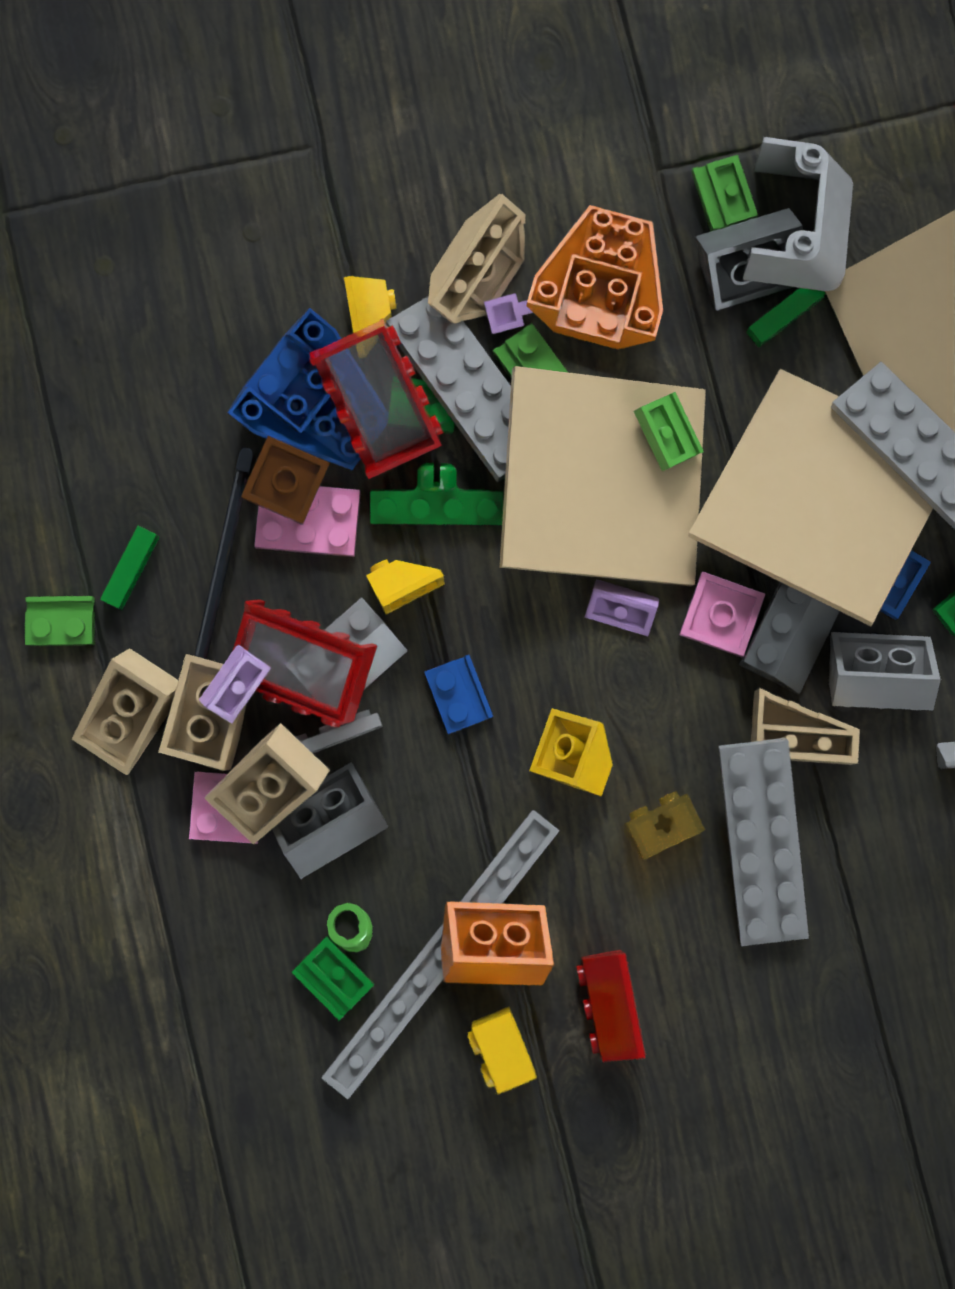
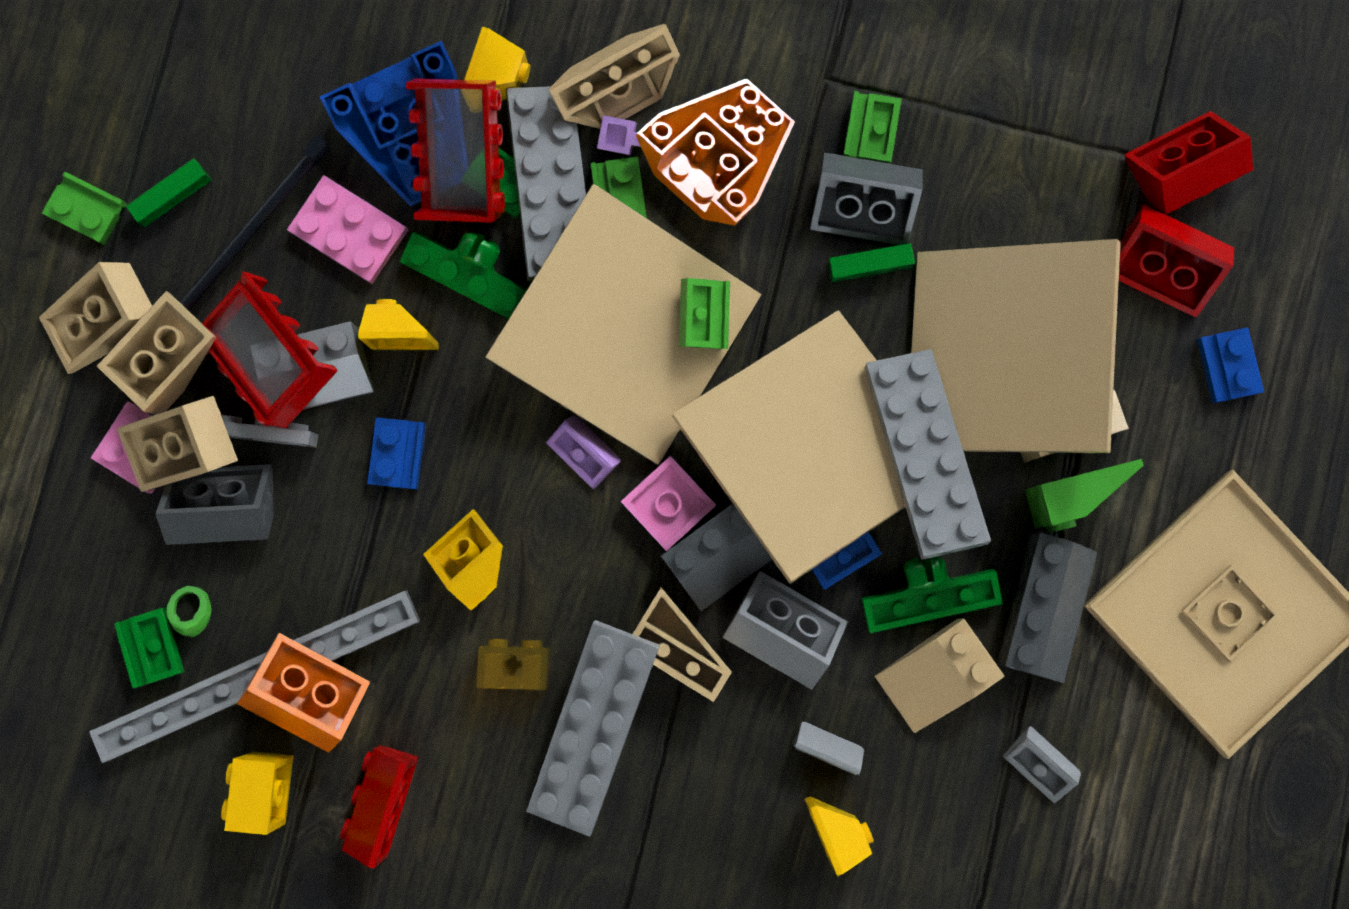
camera: 30 degrees right, 0 degrees up
lavender slope [200,645,271,724] -> none
reddish brown plate [241,436,330,525] -> none
light grey windscreen [743,137,853,291] -> none

